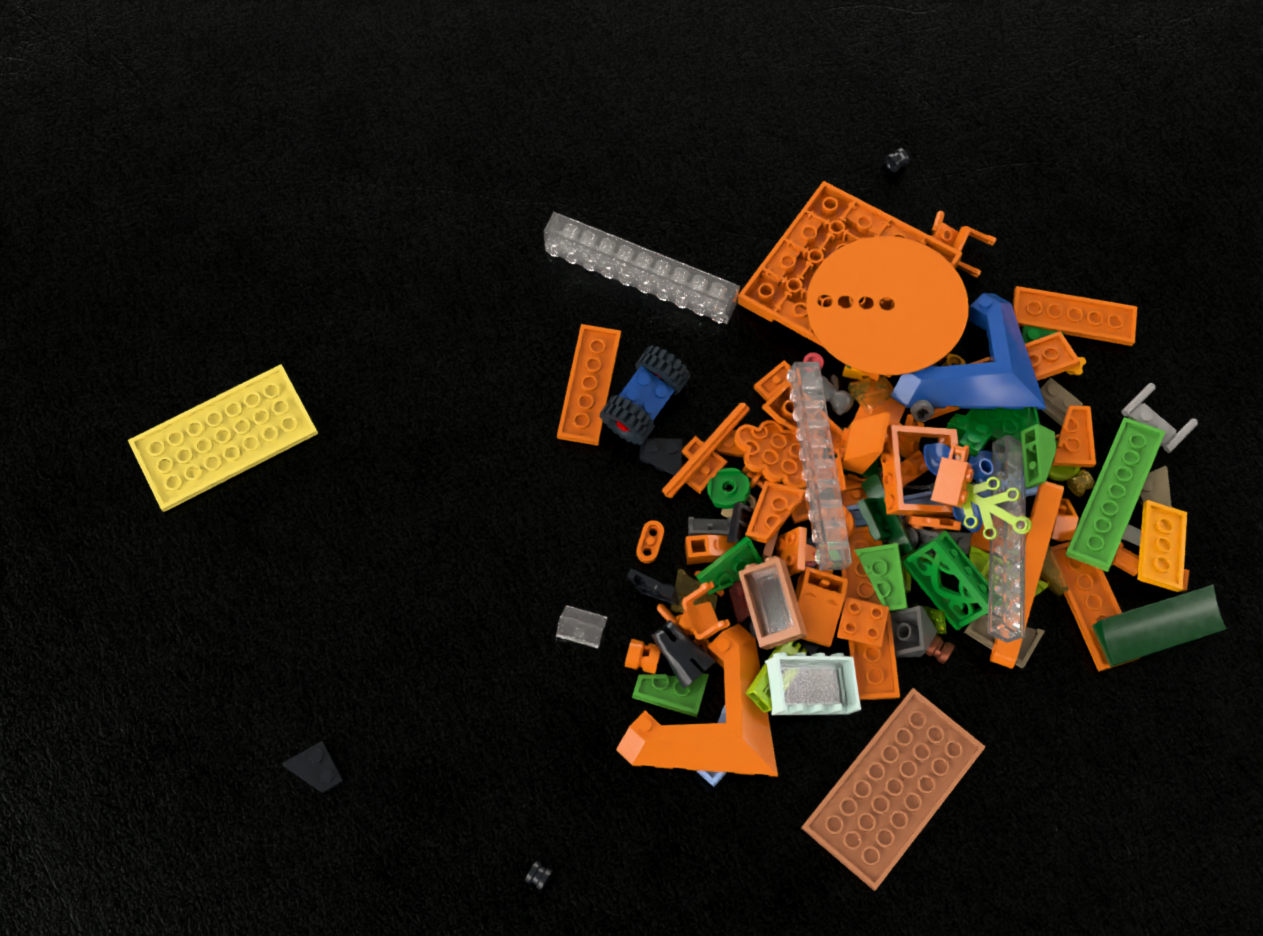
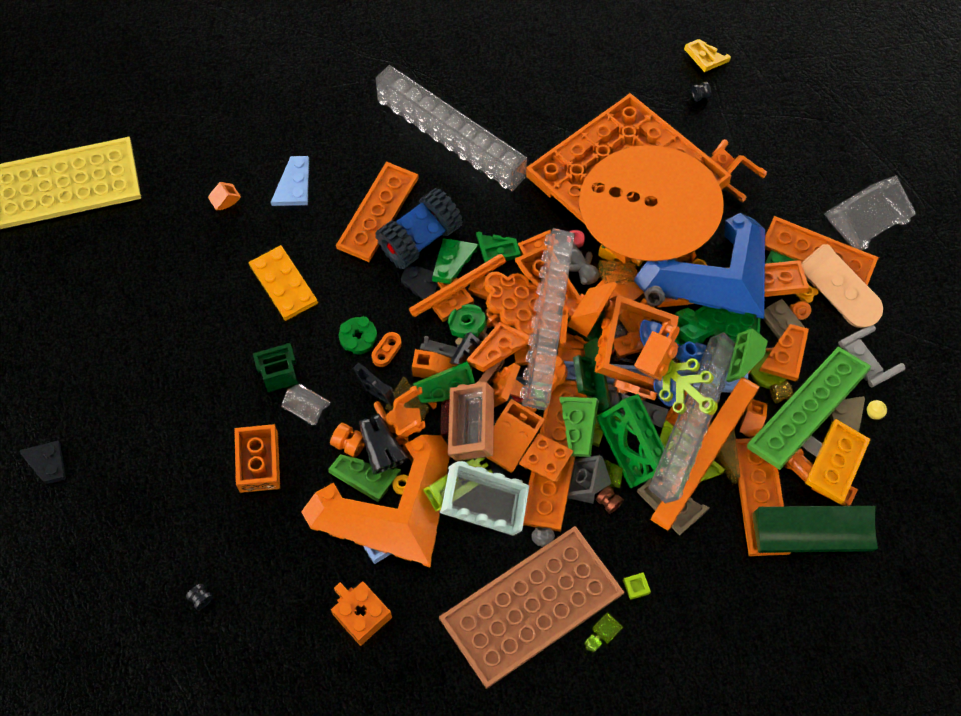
camera: 15 degrees right, 5 degrees down
none -> orange brick [208,182,241,210]
none -> orange brick [234,424,280,493]
none -> light orange plate [249,245,318,321]
none -> dark green plate [253,343,298,392]
none -> light blue wing [271,156,309,206]
none -> orange hinge [331,581,392,646]
none -> green plate [339,316,377,354]
none -> yellow plate [392,475,408,495]
none -> green wing [432,238,479,284]
none -> green wing [476,232,521,263]
none -> dark grey piece [532,527,555,548]
none -> clear neon green plate [584,612,623,652]
none -> lime plate [623,572,651,600]
none -> yellow wing [684,39,731,72]
none -> orange plate [790,301,811,320]
none -> light nougat piece [802,244,883,328]
none -> clear windscreen [825,176,916,250]
none -> light yellow plate [867,400,887,420]

